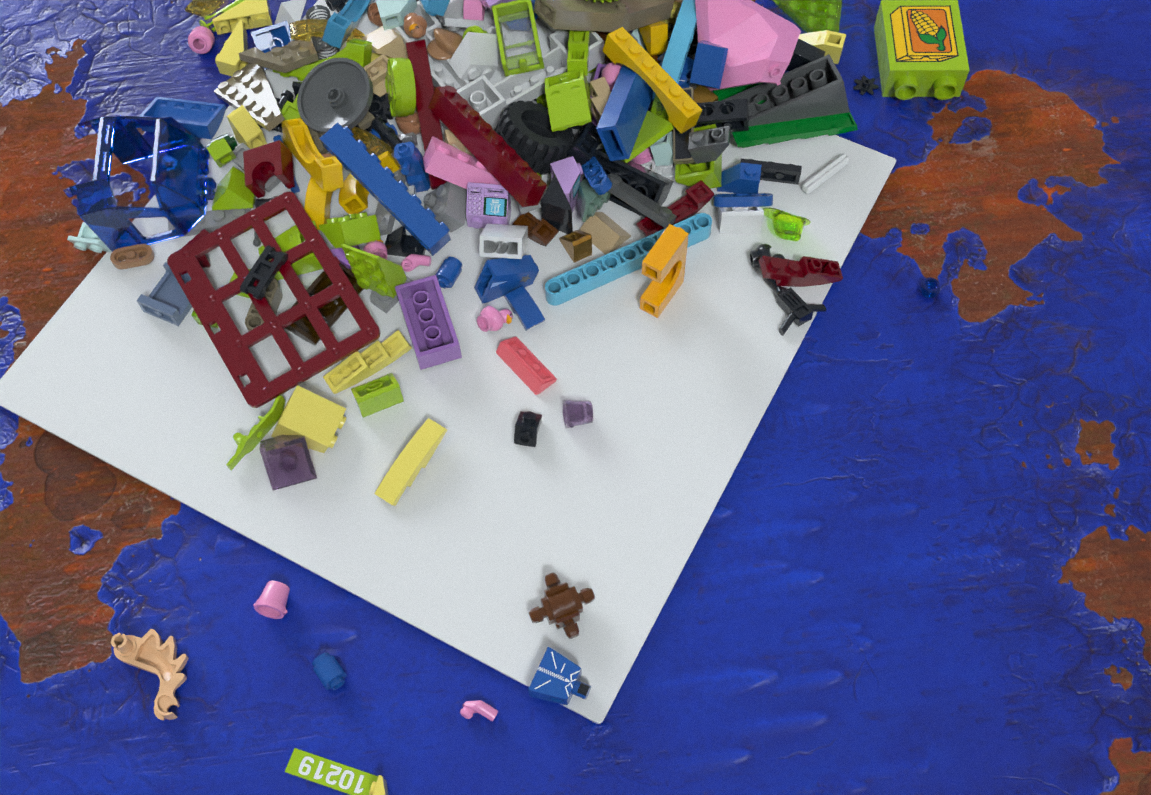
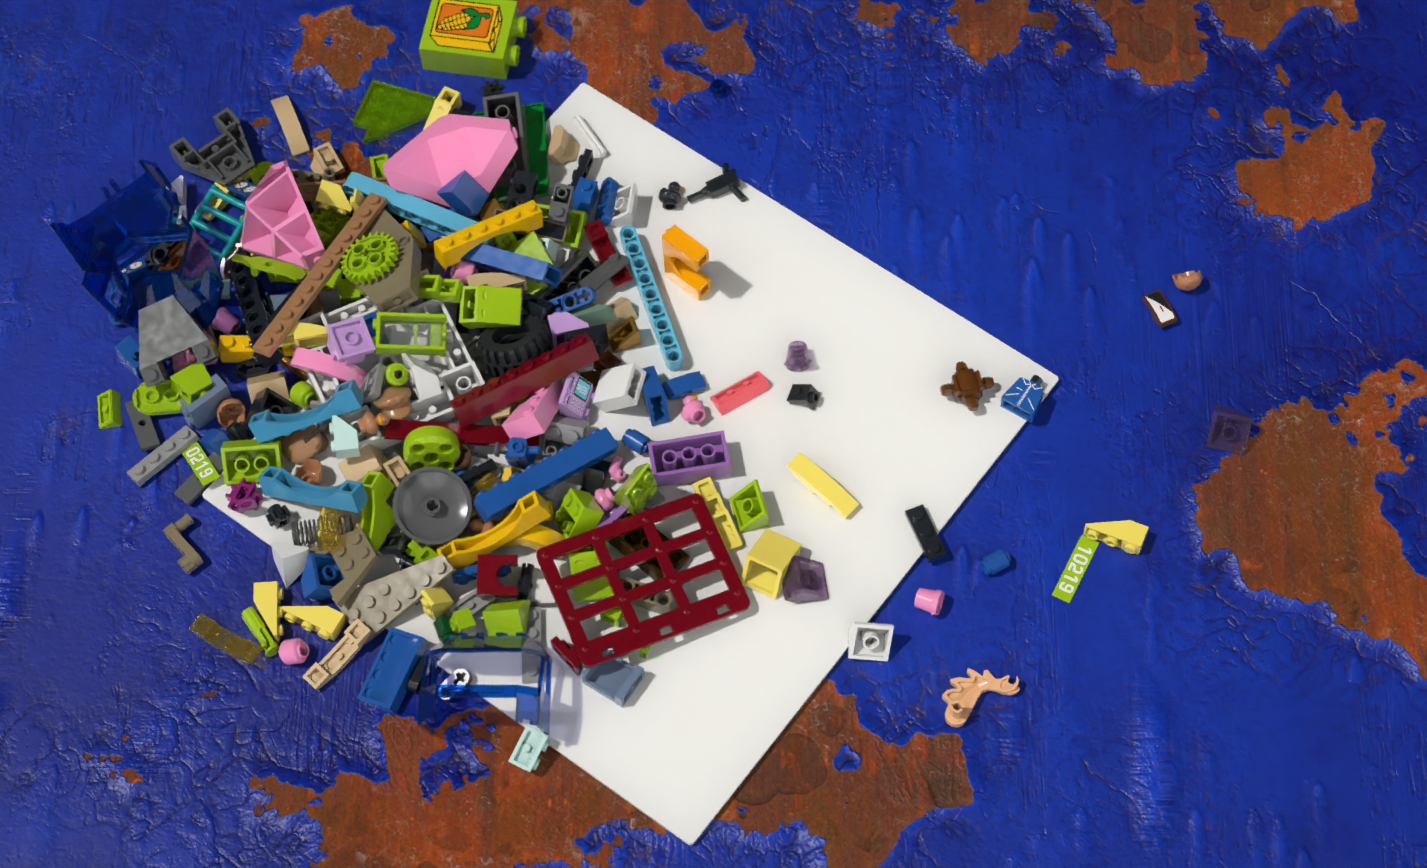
camera: 80 degrees left, 0 degrees up
medium nougat plate [110,244,154,269] -> none
lime piece [226,395,285,471] -> none
black plate [240,245,288,300] -> none
bright pink arm [460,700,498,721] -> none
dark red slope [759,256,843,287] -> none
clear neon green piece [763,208,811,241] -> none
none -> tan slope [302,618,372,690]
none -> tan slope [547,125,580,165]
none -> white slope [848,621,894,662]
none -> black plate [905,504,947,563]

